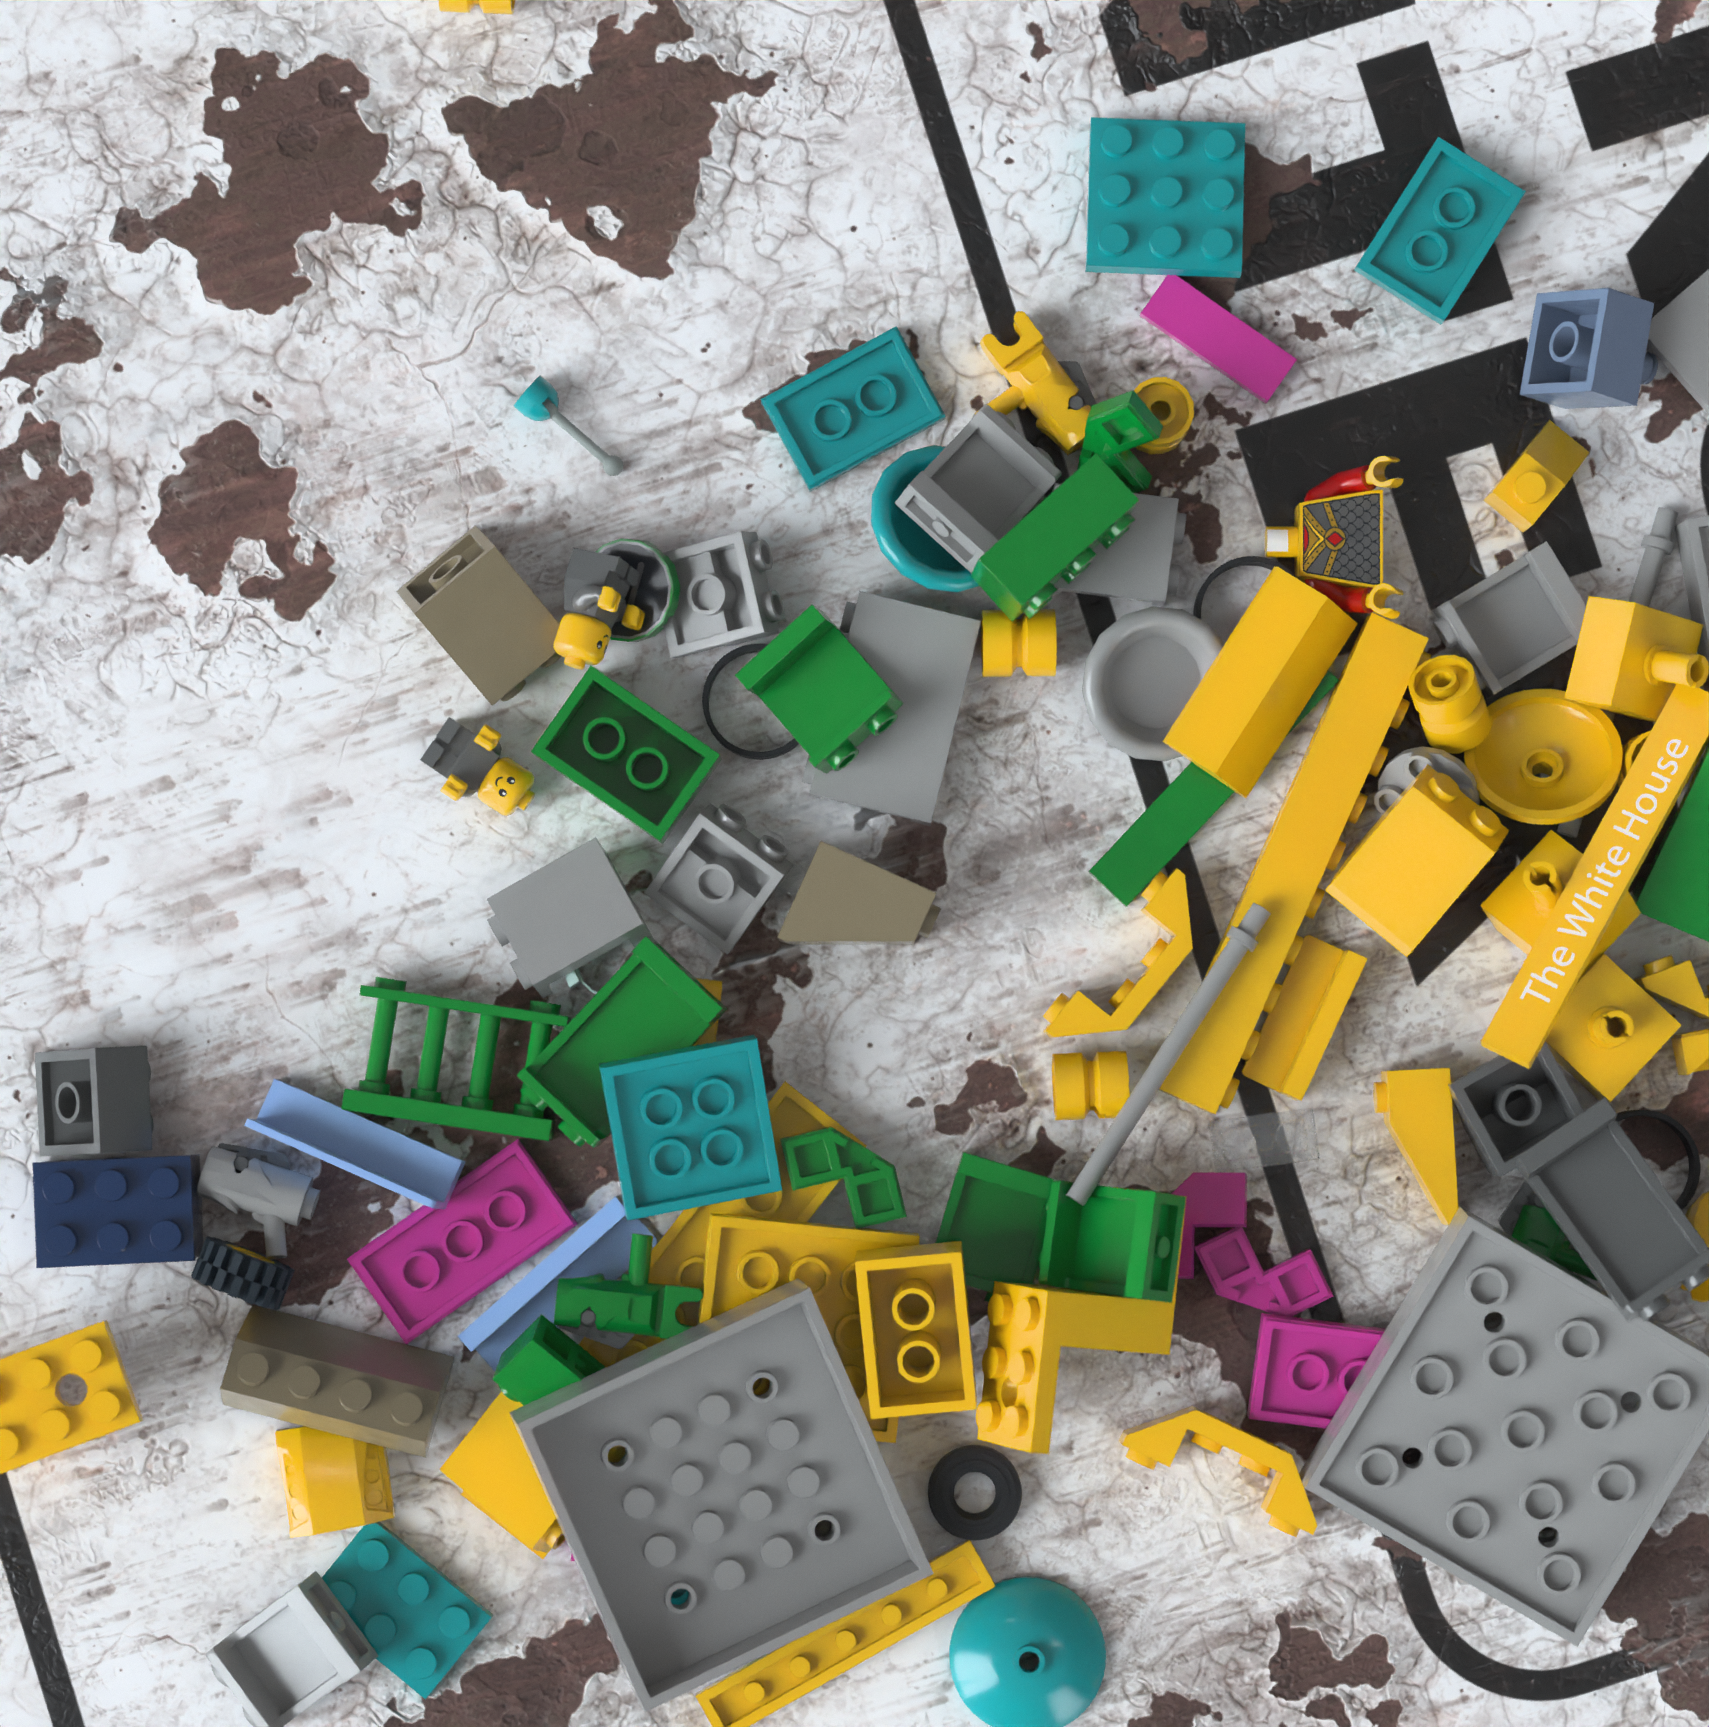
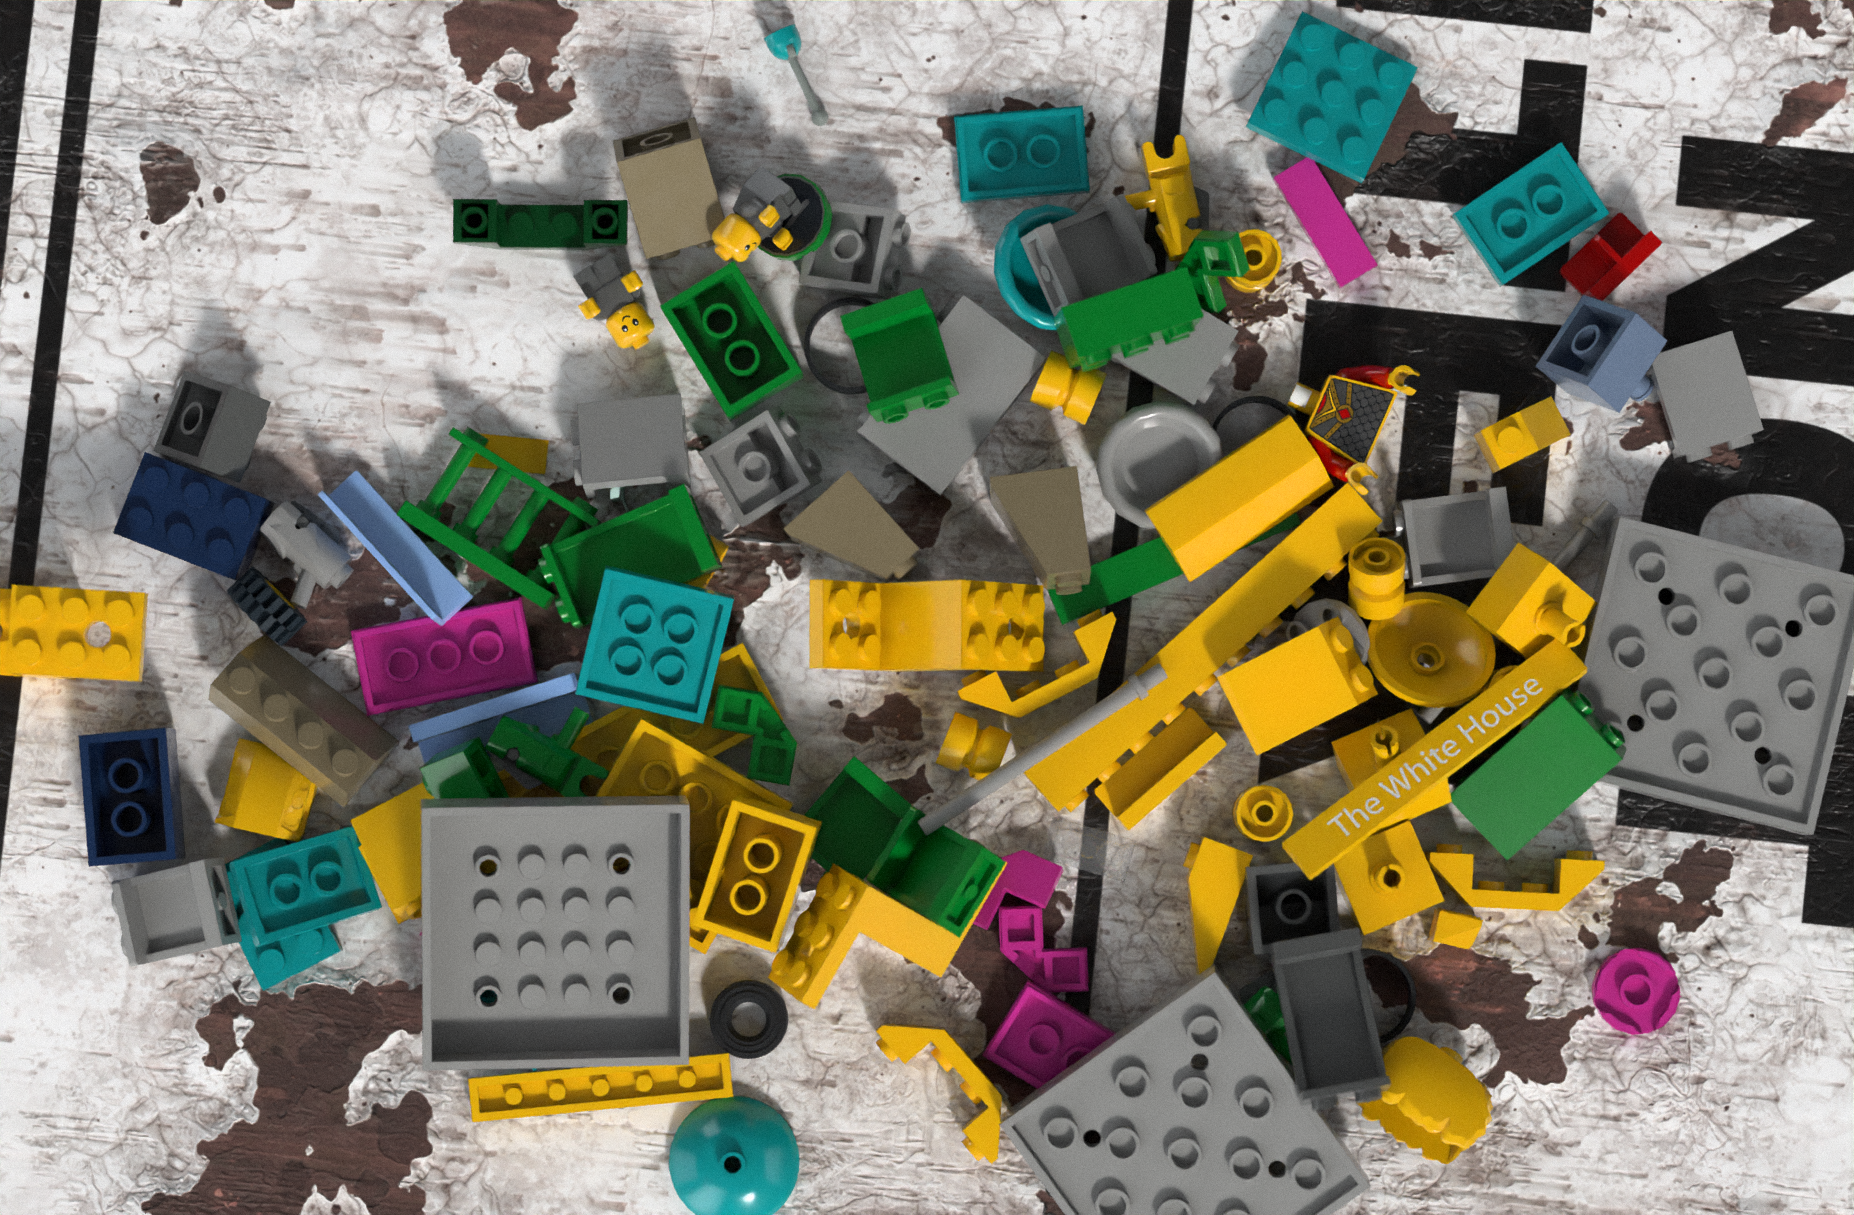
camera: 25 degrees right, 0 degrees up
none -> dark blue brick [78,728,186,867]
none -> teal plate [229,826,382,947]
none -> dark green slope [453,199,628,250]
none -> yellow sticker [468,433,549,474]
none -> yellow bracket [809,579,1045,672]
none -> dark tan slope [990,466,1091,595]
none -> yellow wheel [1232,785,1293,842]
none -> red panel [1559,212,1662,301]

